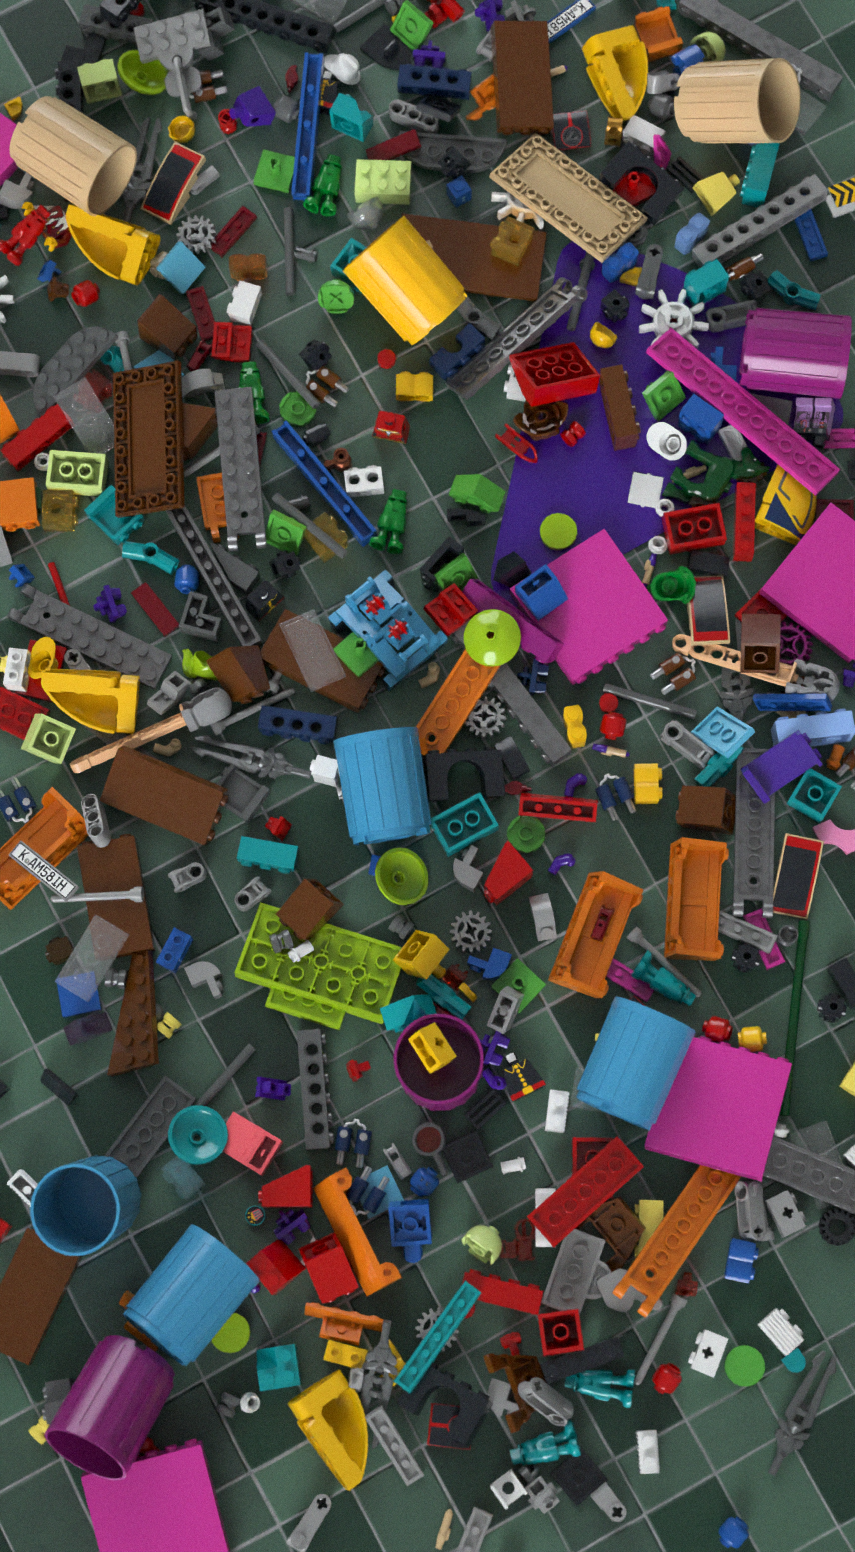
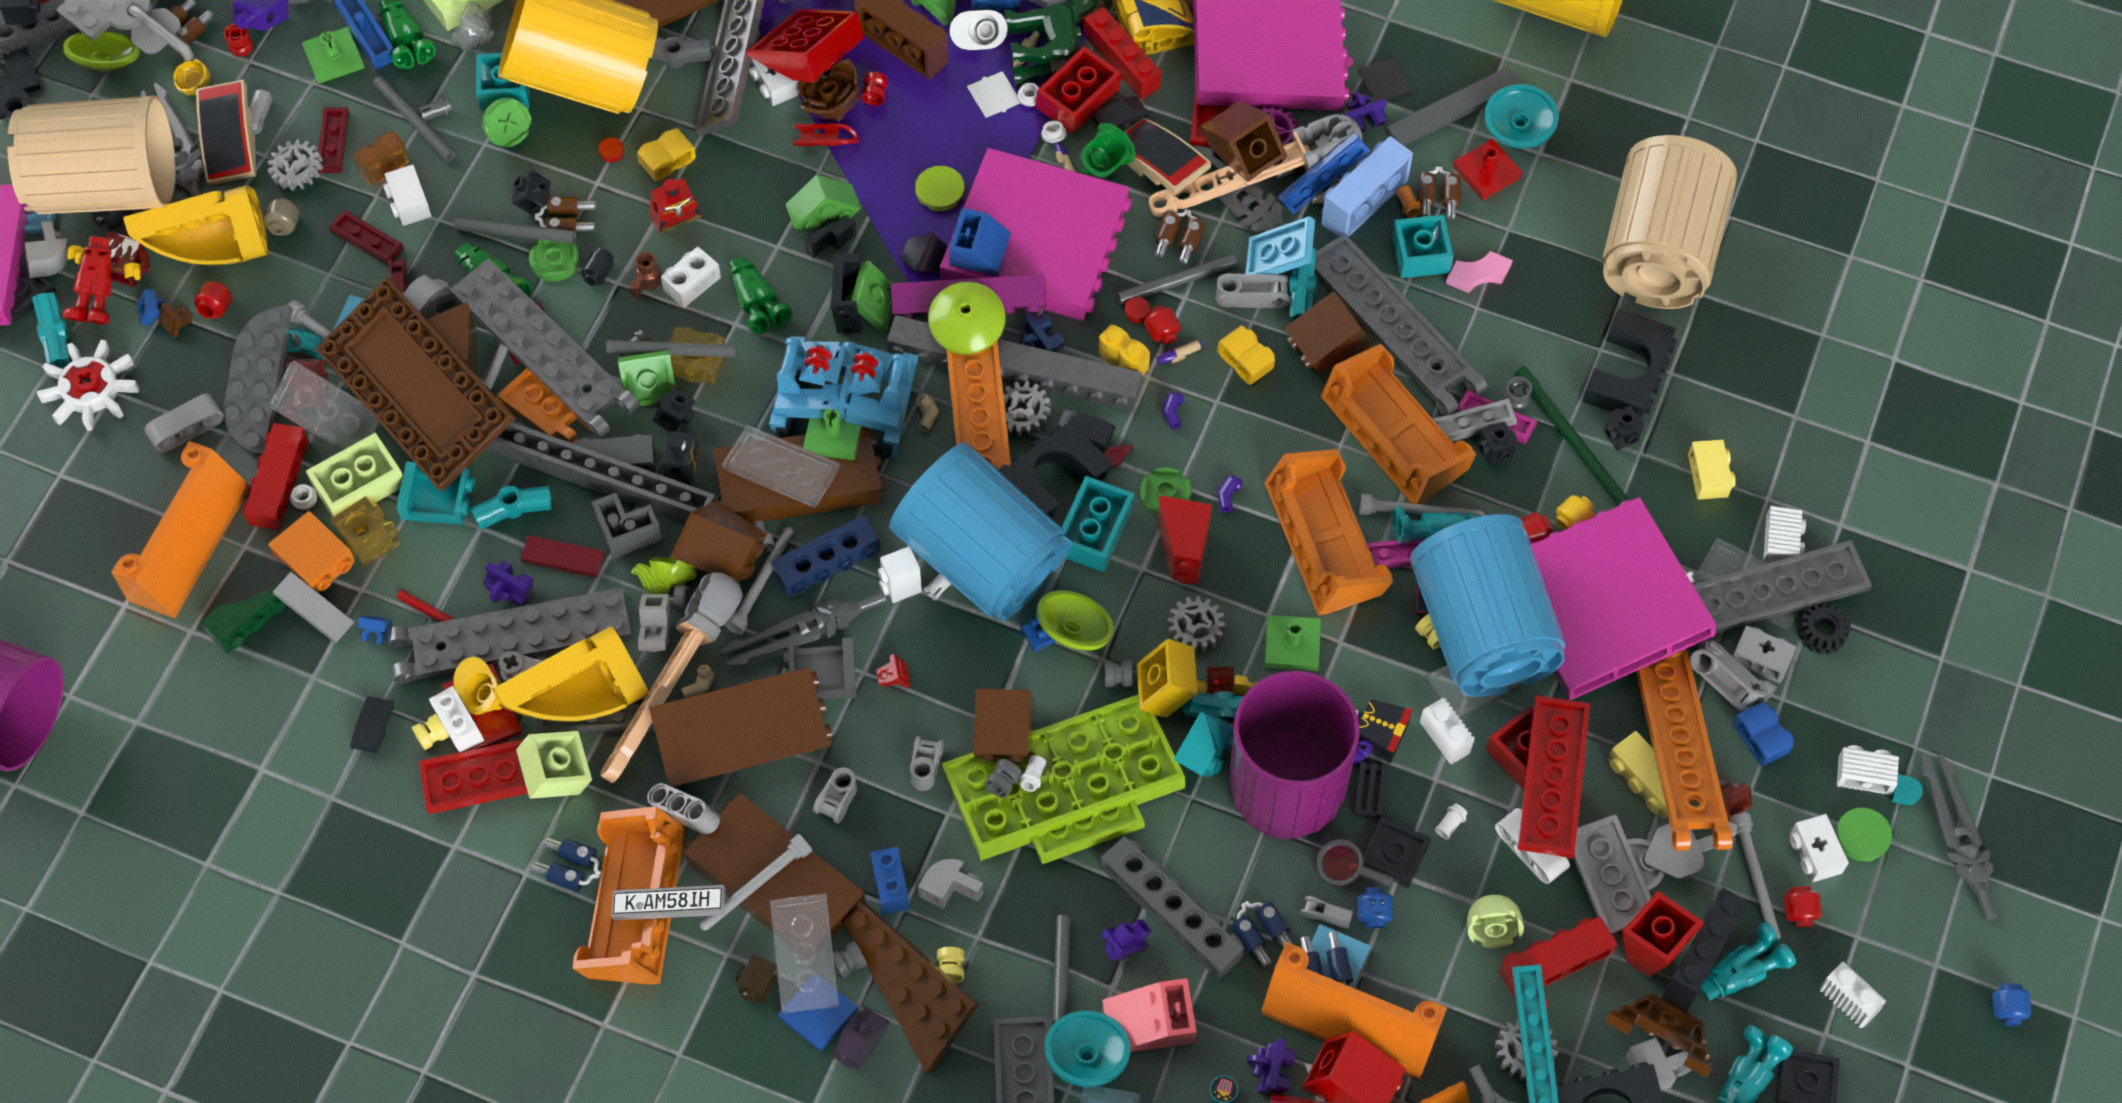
camera: 45 degrees left, 15 degrees down
yellowish green brick [77,59,122,104] -> none
reddish brown slope [137,294,197,361] -> none
medium azure tile [156,241,205,294] -> none
blue head [174,565,200,594] -> none
red slope [211,322,253,363] -> none
teal brick [237,836,299,874] -> none
red slope [258,1165,313,1209] -> none
blue tile [272,421,377,547] -> none
red brick [346,1059,371,1082] -> none
blue brick [388,1199,432,1263] -> none
yellow brick [408,1022,457,1073] -> none
red slope [423,583,478,637] -> none
dark blue arch [429,323,485,381] -> none
light grey brick [453,845,483,893] -> none
blue brick [467,948,512,981] -> none
light grey brick [486,986,525,1034] -> none
clear red piece [500,1219,535,1261] -> none
red brick [500,1331,521,1356] -> none
light grey piece [518,1377,574,1426] -> none
red brick [519,793,598,822] -> none
light grey brick [529,893,557,941] -> none
reddish brown wing [575,1196,646,1272] -> none
dark red bar [590,905,615,942] -> none
light grey piece [590,1482,626,1522] -> none
dark blue piece [595,774,636,821] -> none
dark purple panel [741,729,823,804] -> none
black slope [773,833,824,920] -> none

